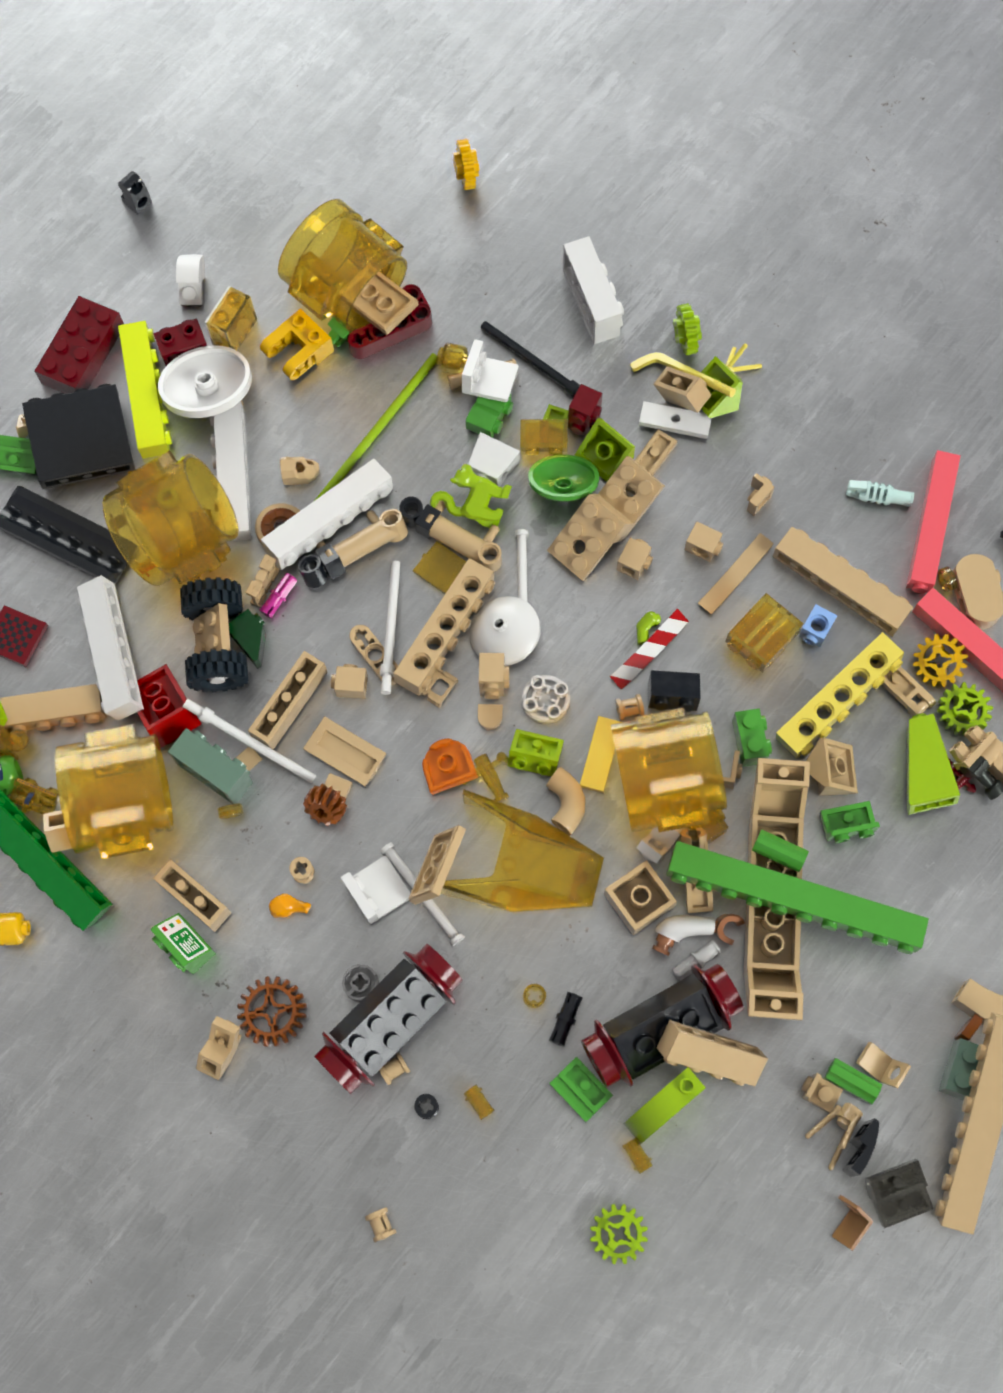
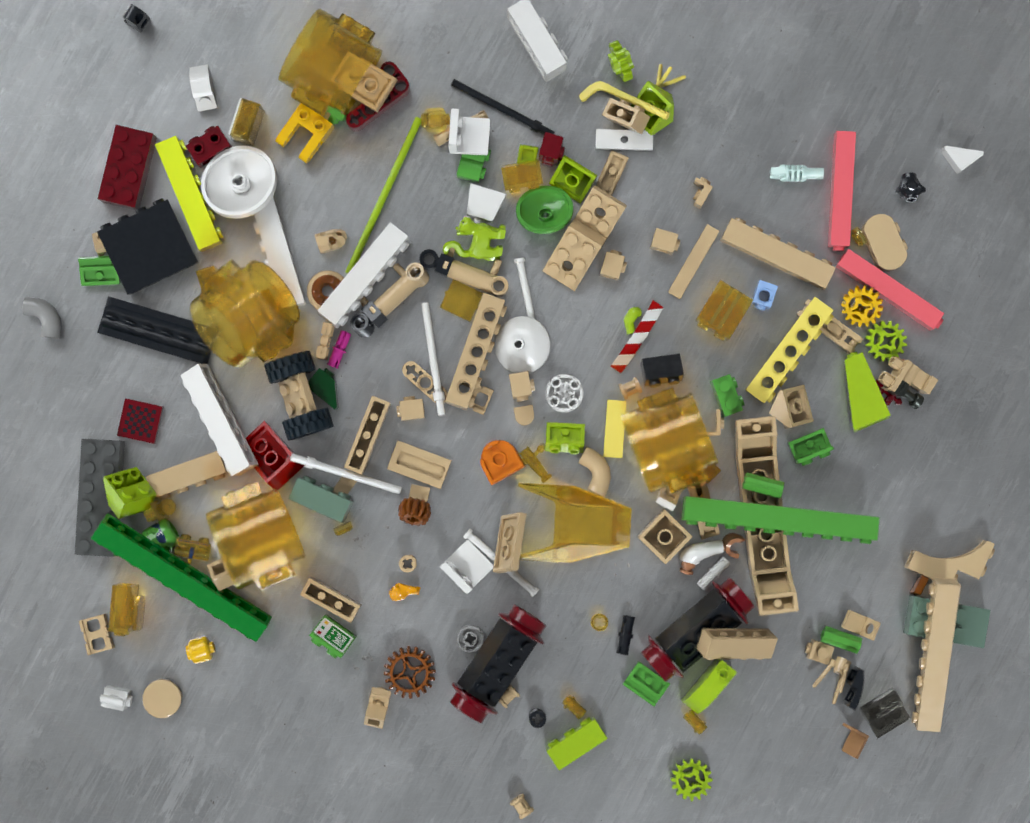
camera: 15 degrees left, 15 degrees up
none -> lime brick [546,717,608,770]

